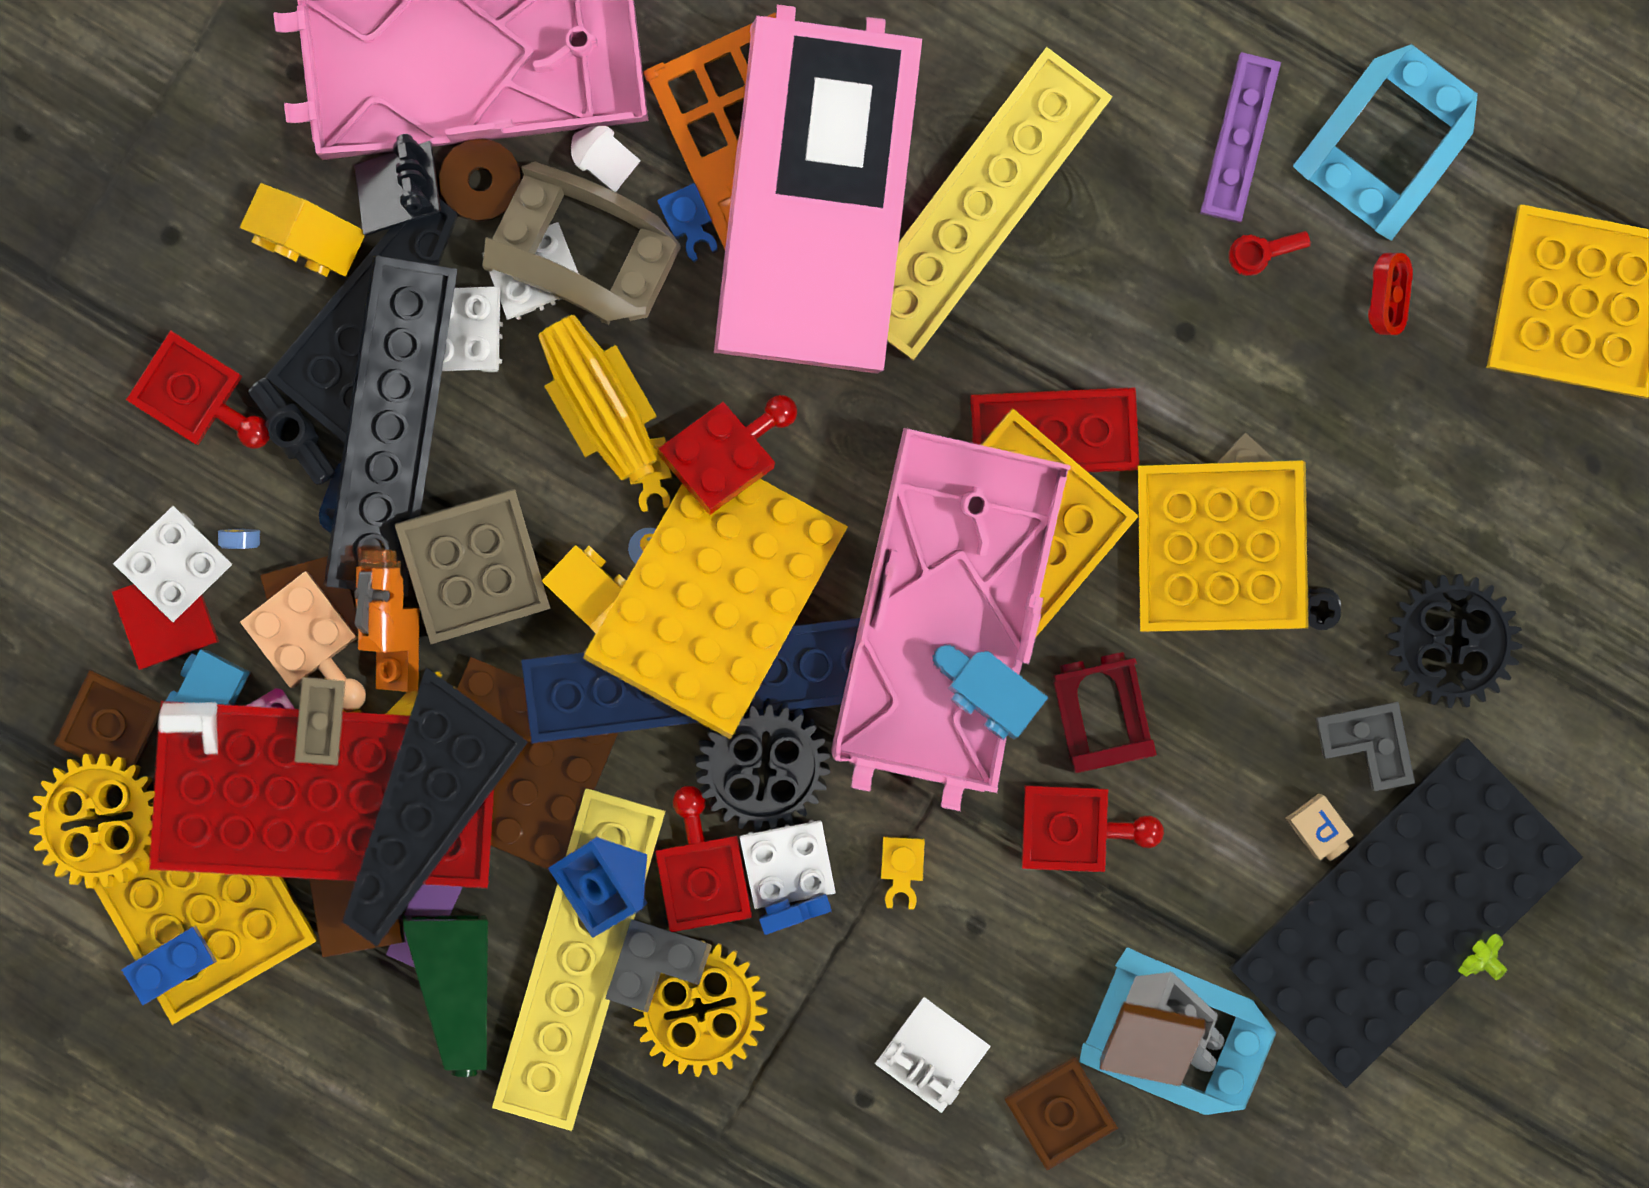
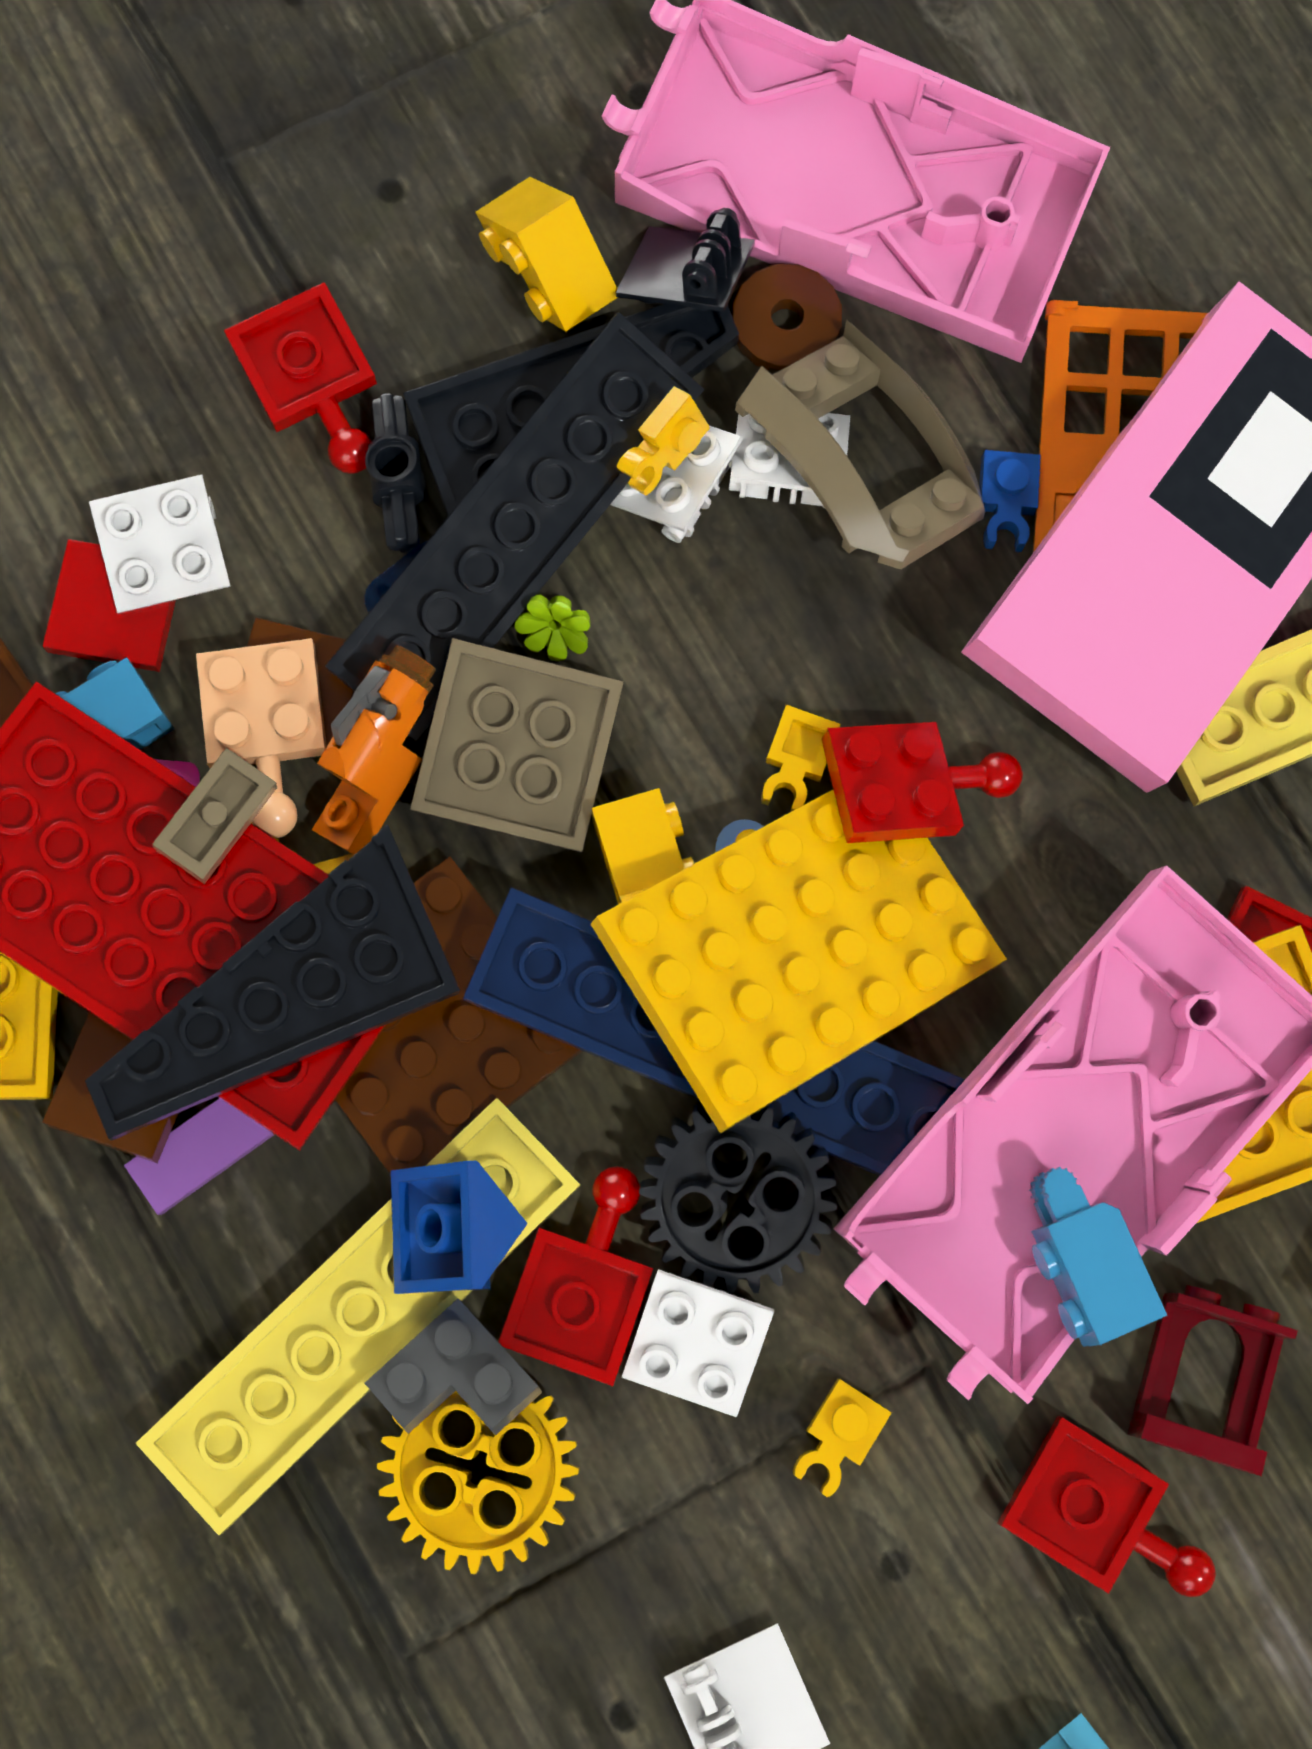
camera: 25 degrees right, 10 degrees down
white tile [159,703,218,754] -> none
medium blue tile [218,529,260,549] -> none
dark green slope [402,915,488,1077] -> none
yellow plate [538,315,657,484] -> none
white tile [571,126,641,192] -> none
blue plate [759,894,832,935] -> none
none -> lime plant [515,595,590,661]
none -> yellow plate [616,386,710,496]

